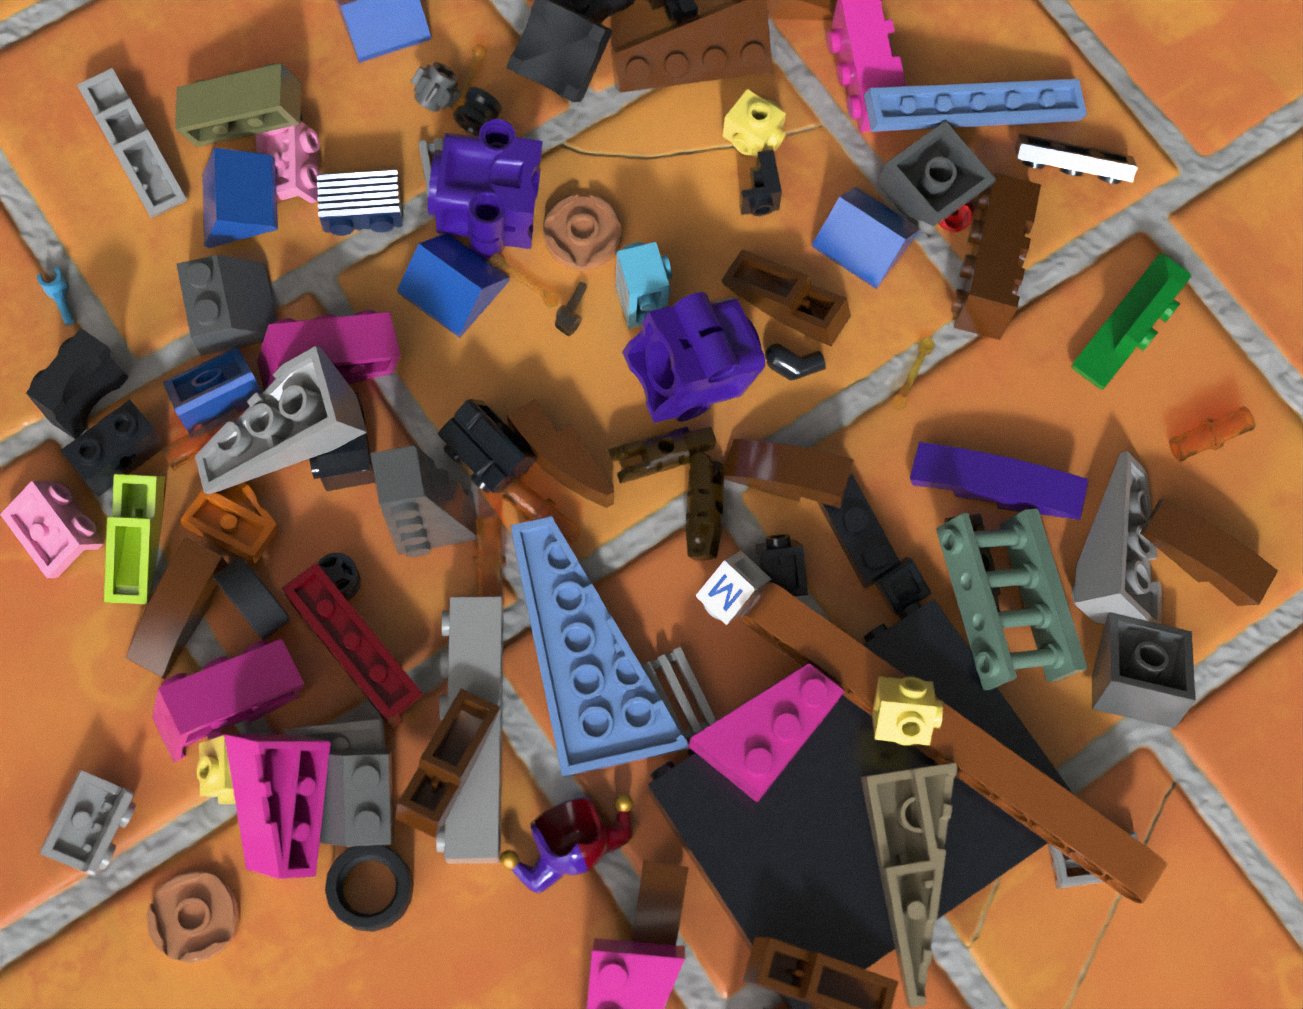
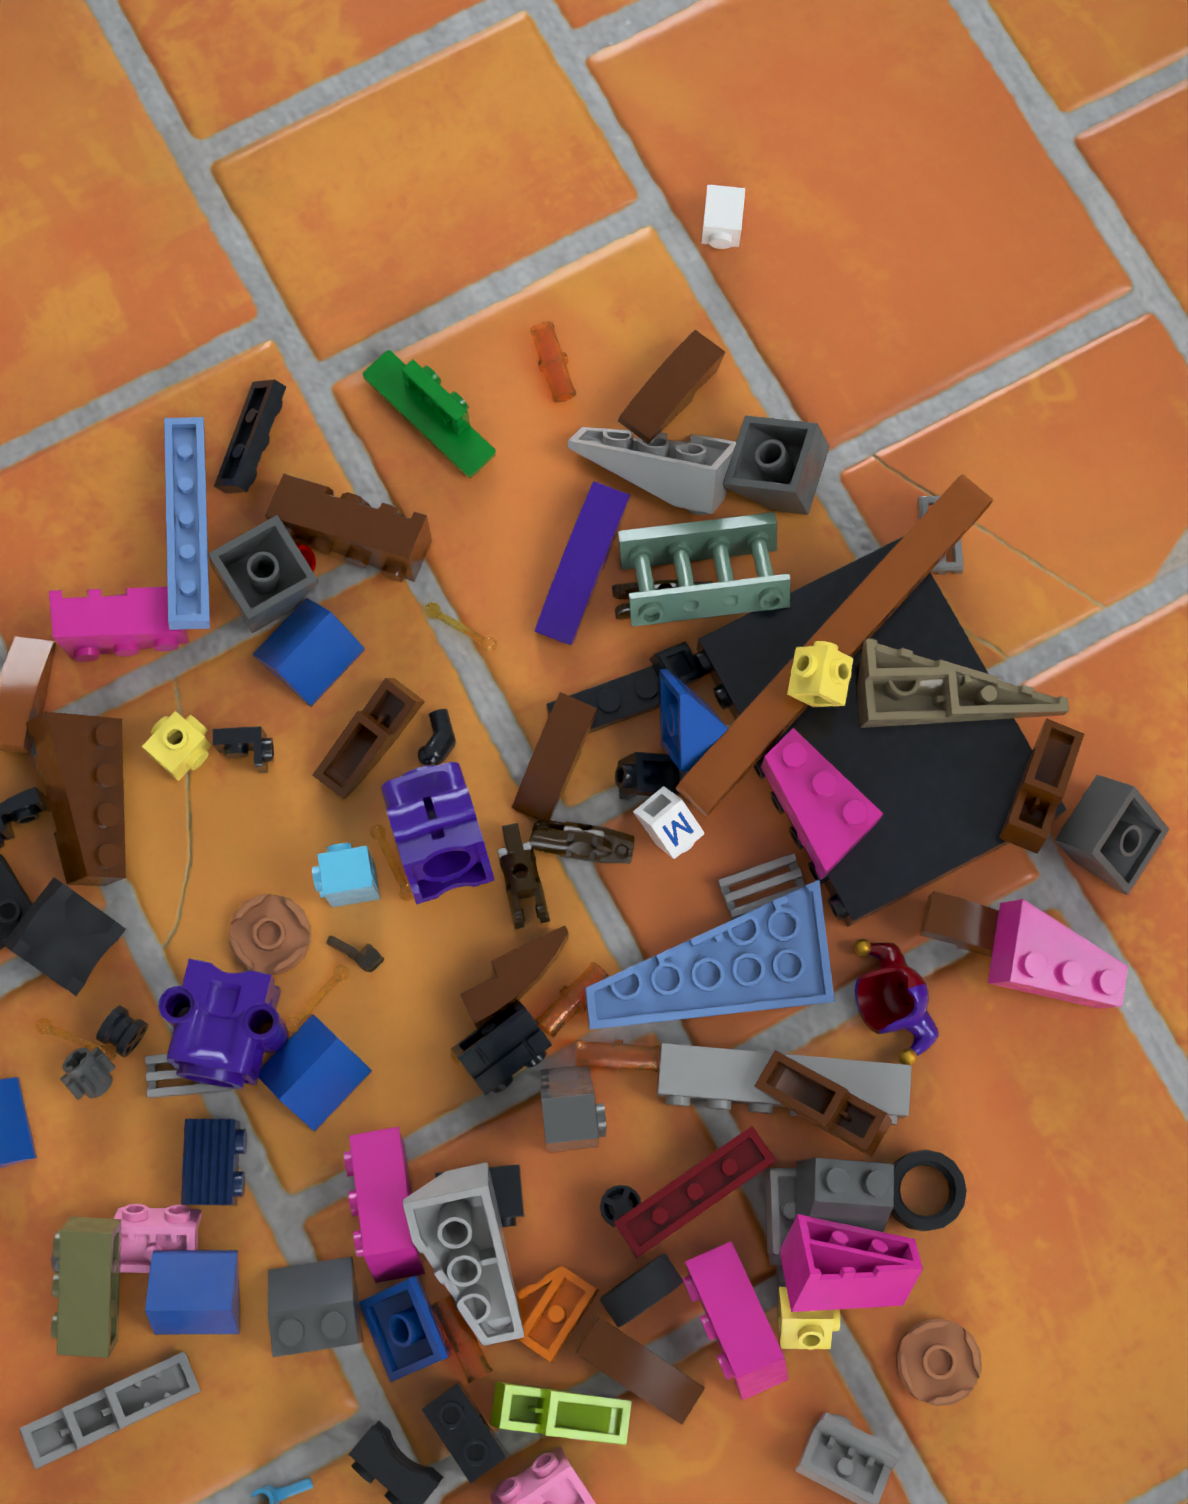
camera: 80 degrees left, 5 degrees up
none -> blue slope [659,669,728,772]

